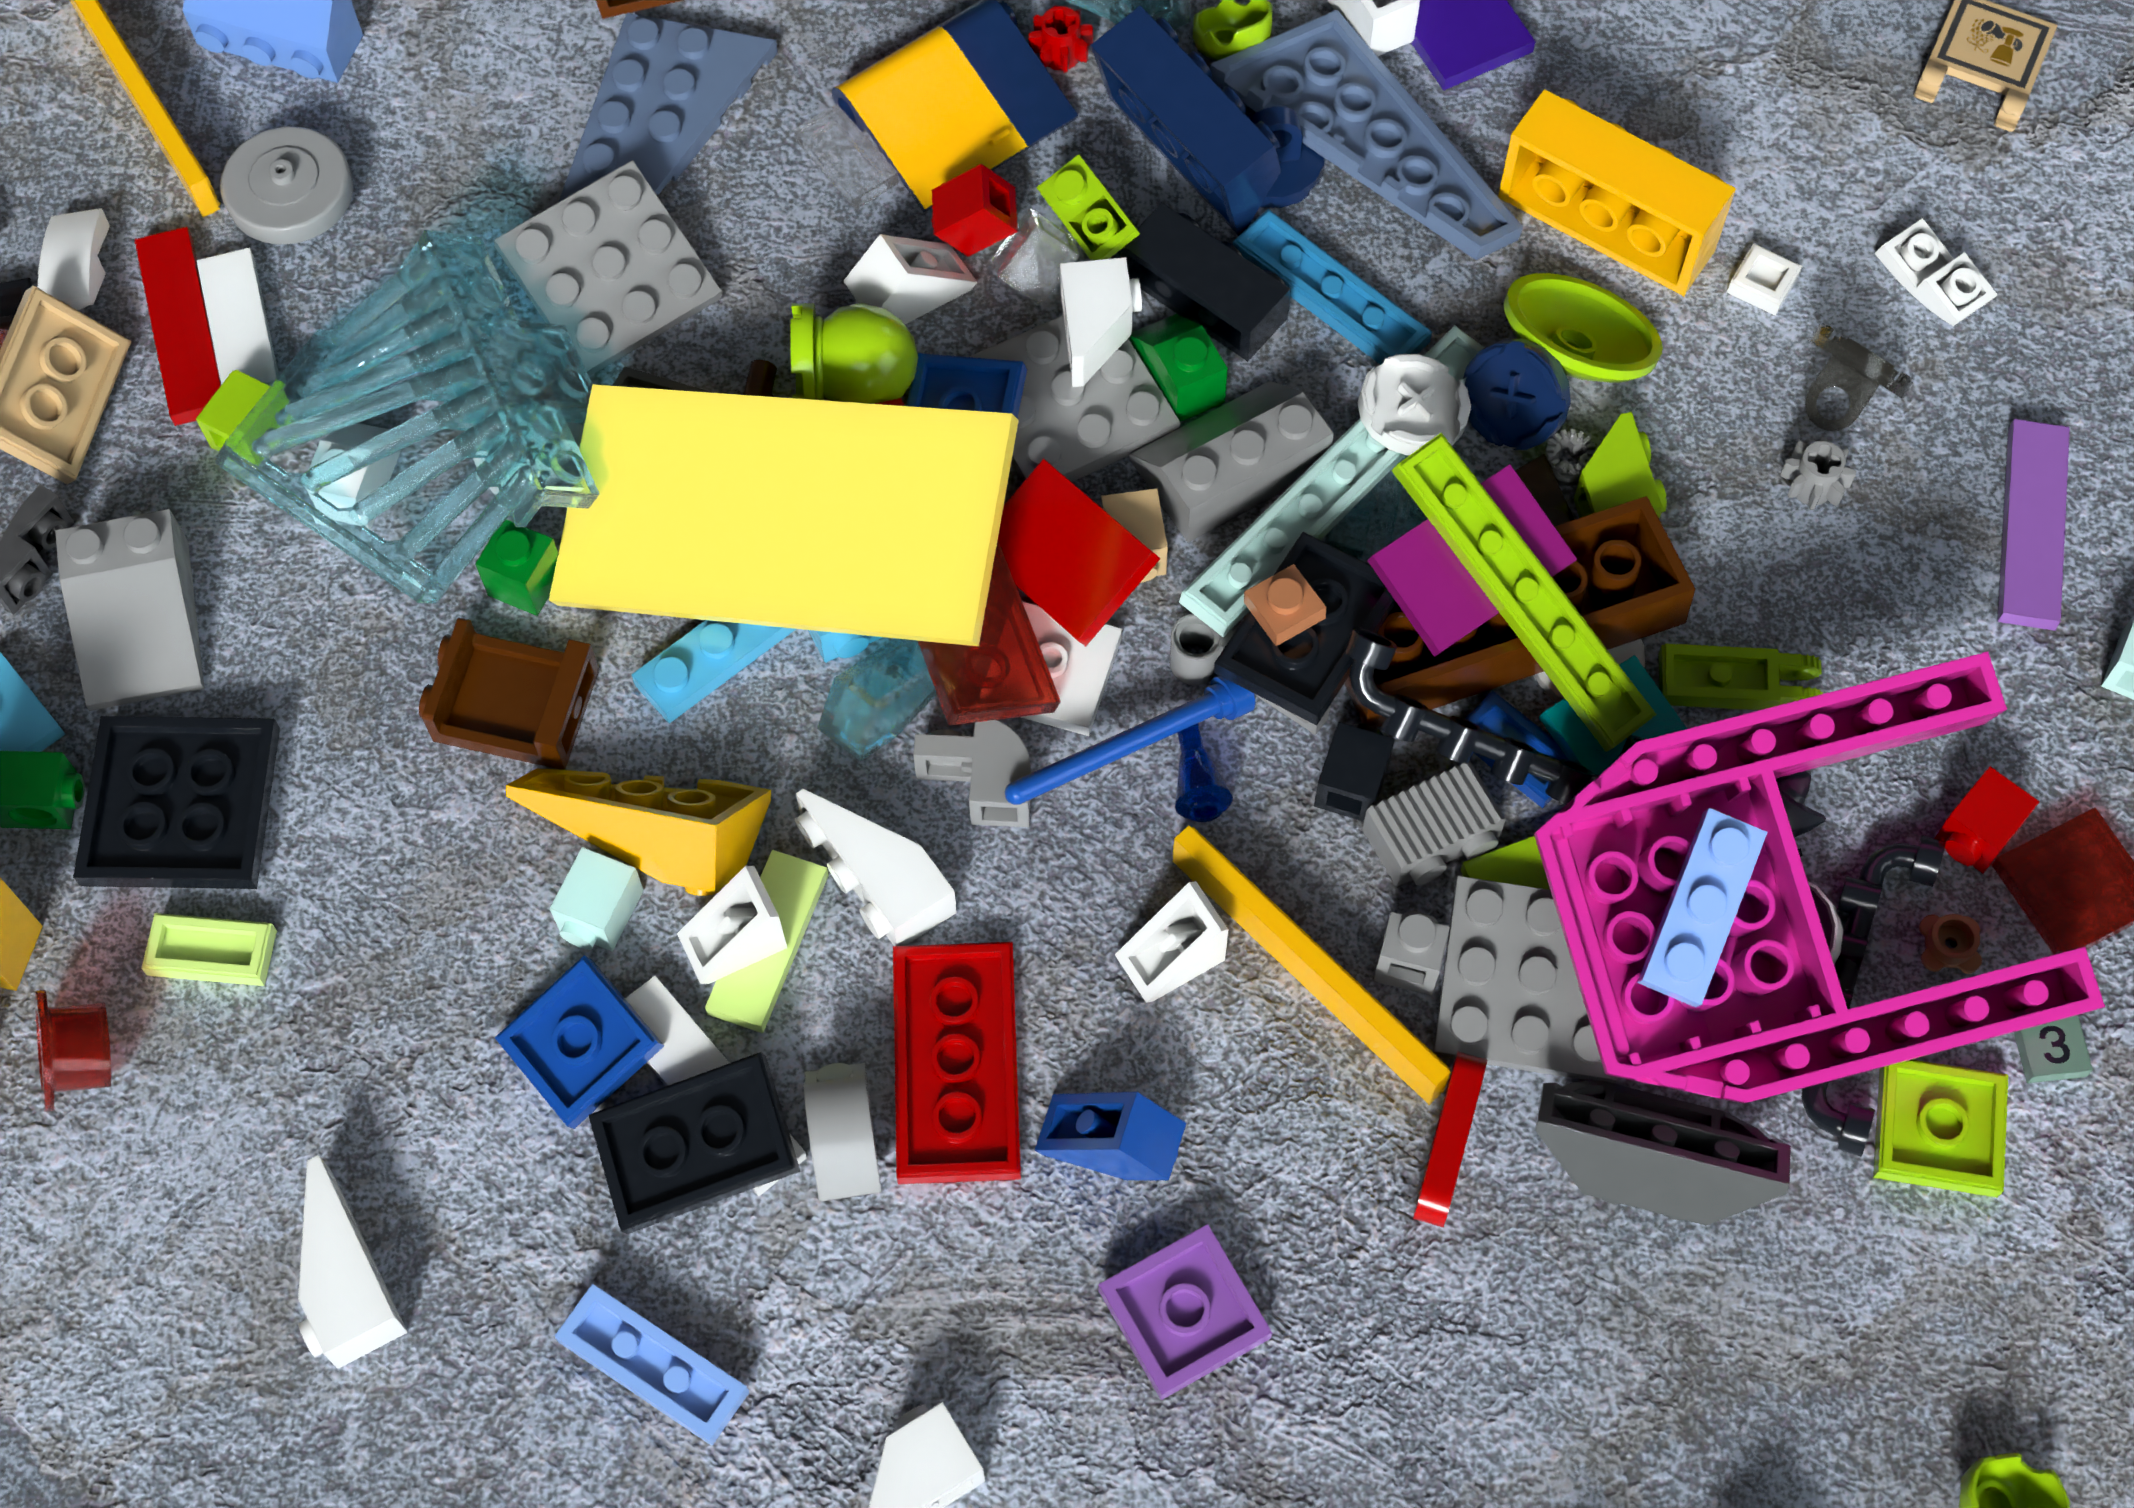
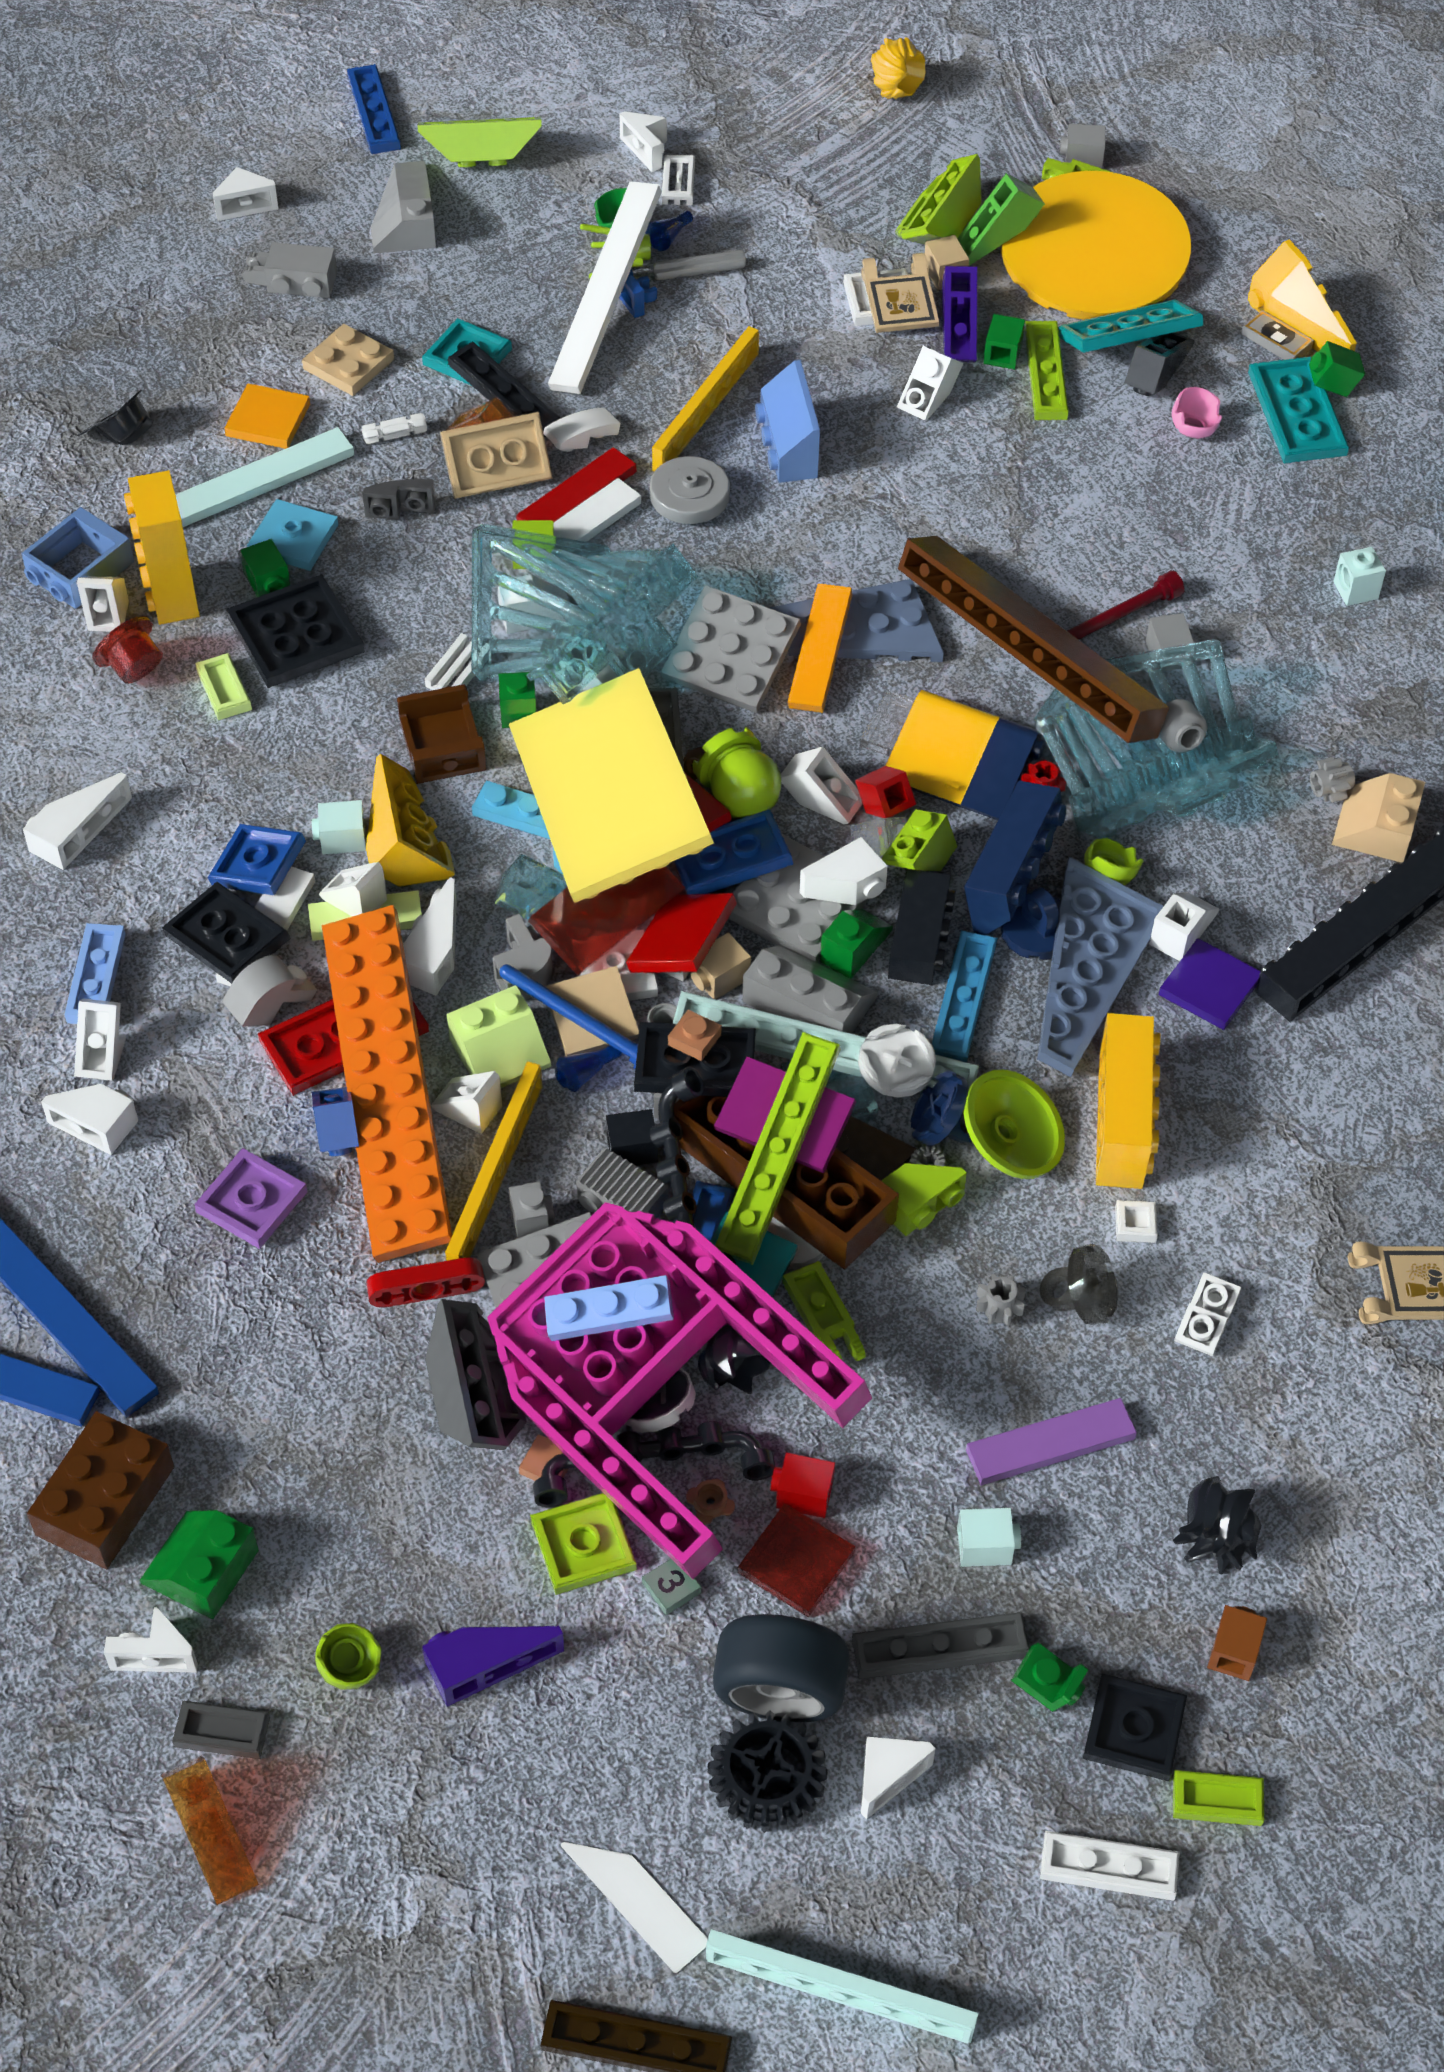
camera: 60 degrees right, 10 degrees down
light grey slope [55,509,204,711] -> none
none -> white slope [74,999,126,1081]
none -> orange plate [322,905,452,1263]
none -> dark purple slope [422,1626,565,1707]
none -> white tile [425,633,492,690]
none -> yellowish green slope [447,985,551,1088]
none -> nougat tile [519,1434,568,1481]
none -> tan tile [545,966,639,1059]
none -> light orange tile [788,584,853,713]

